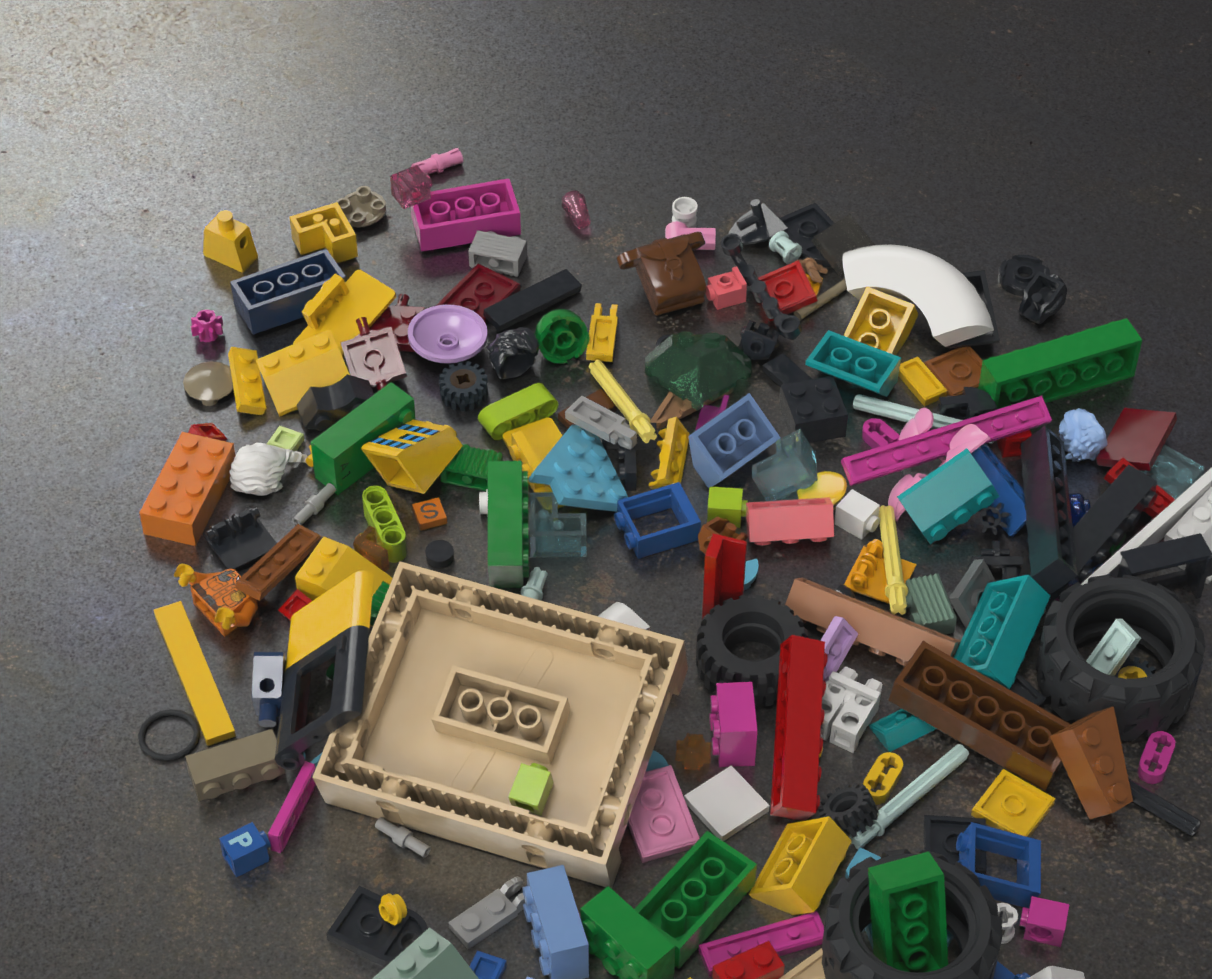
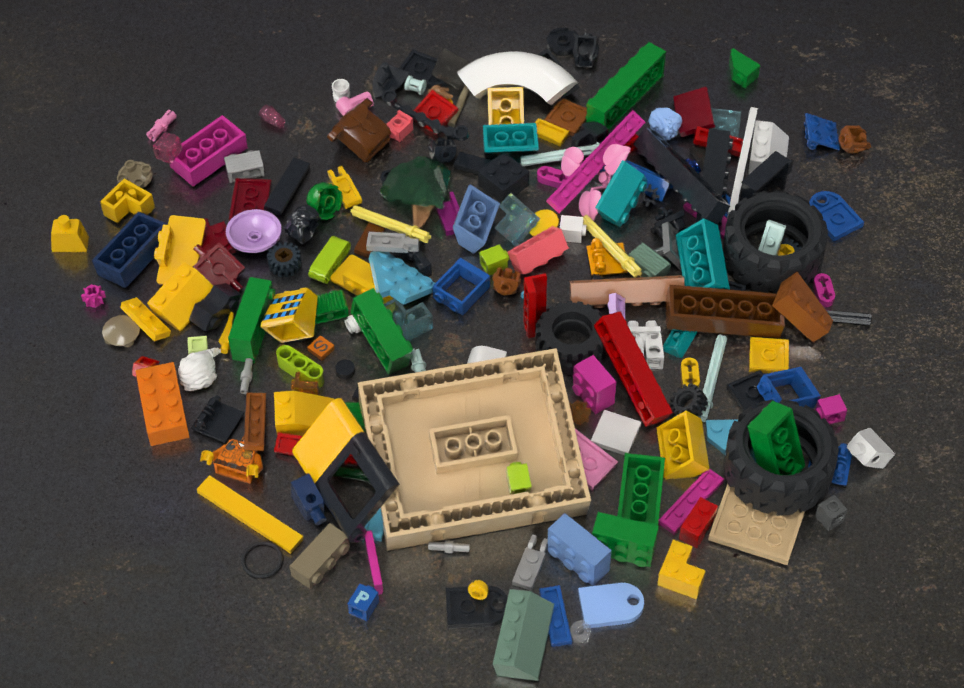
camera: 30 degrees left, 5 degrees up
yellow plate [649,417,690,490] -> none

